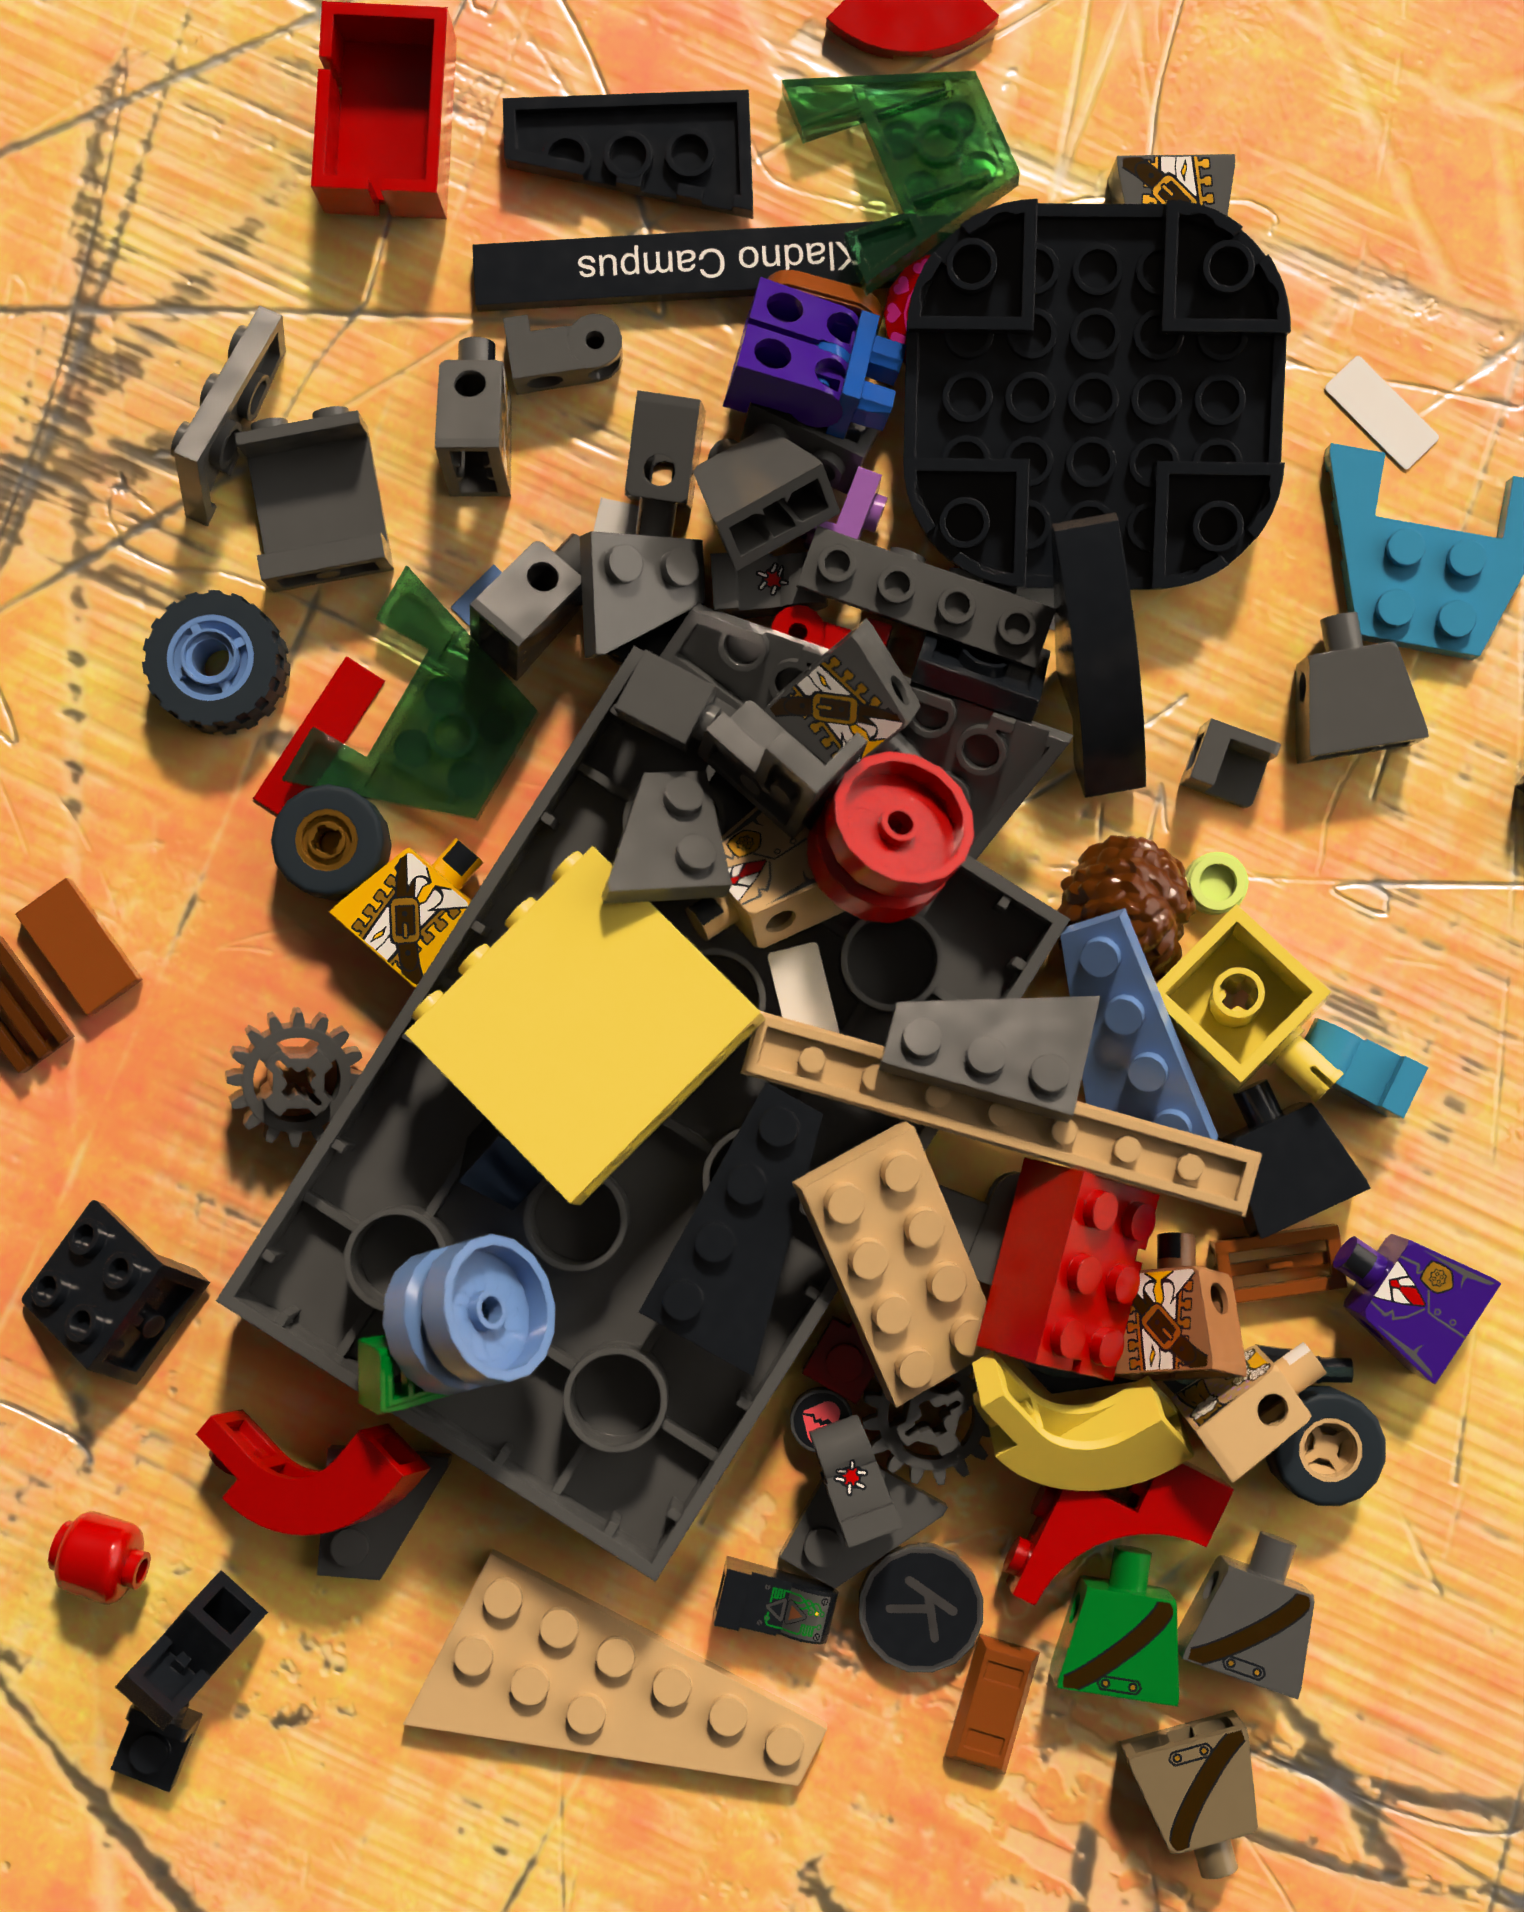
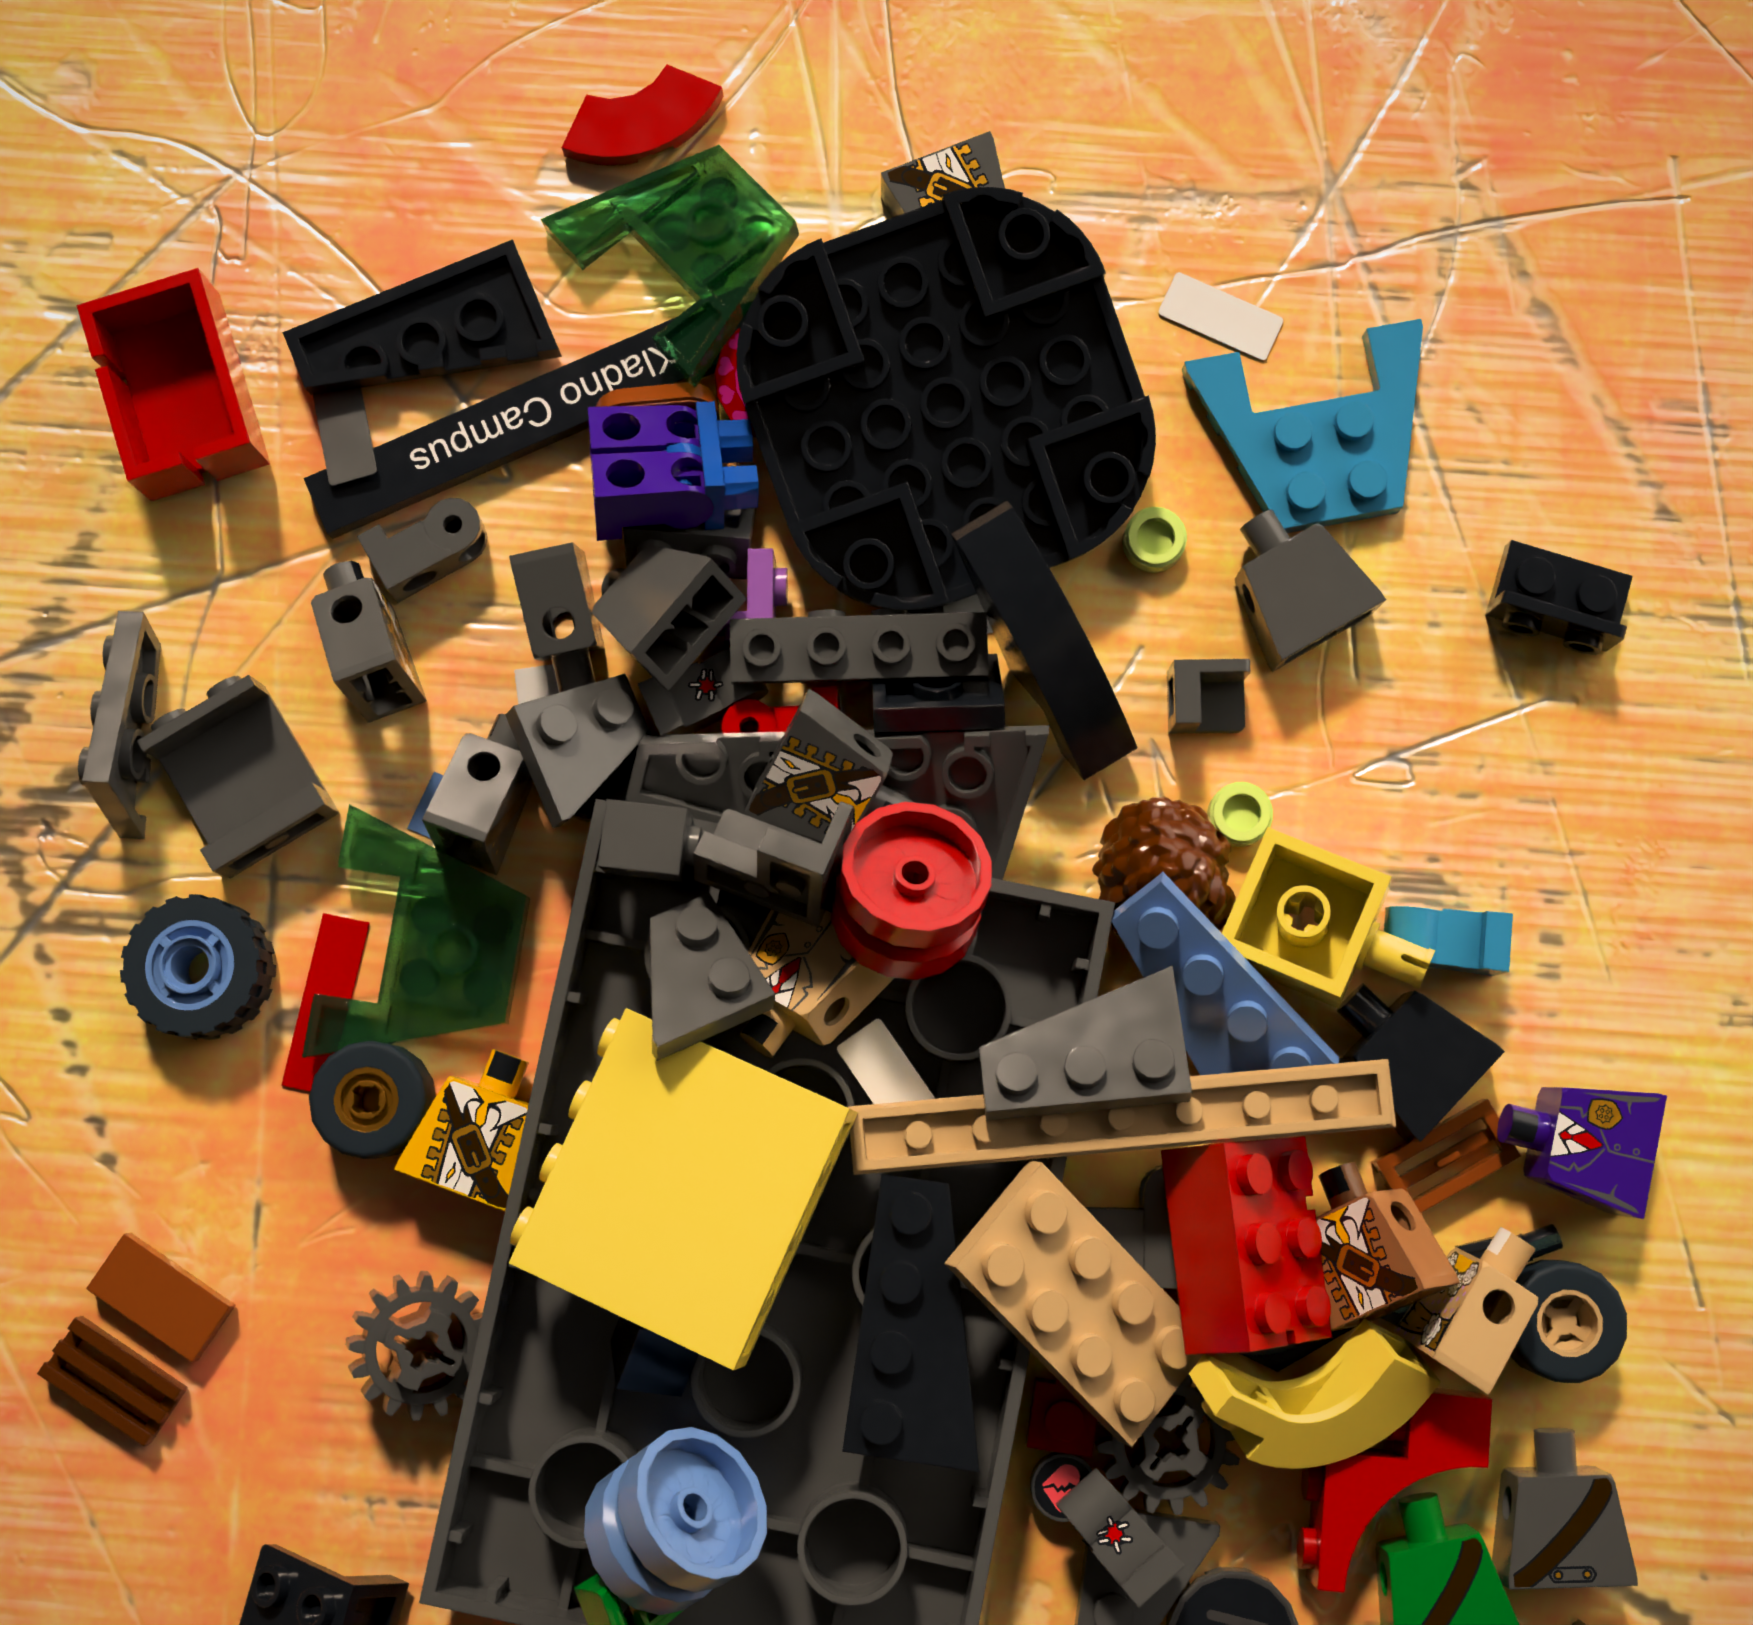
camera: 15 degrees left, 5 degrees down
none -> dark grey sticker [313,388,377,486]
none -> yellowish green tile [1122,507,1187,573]

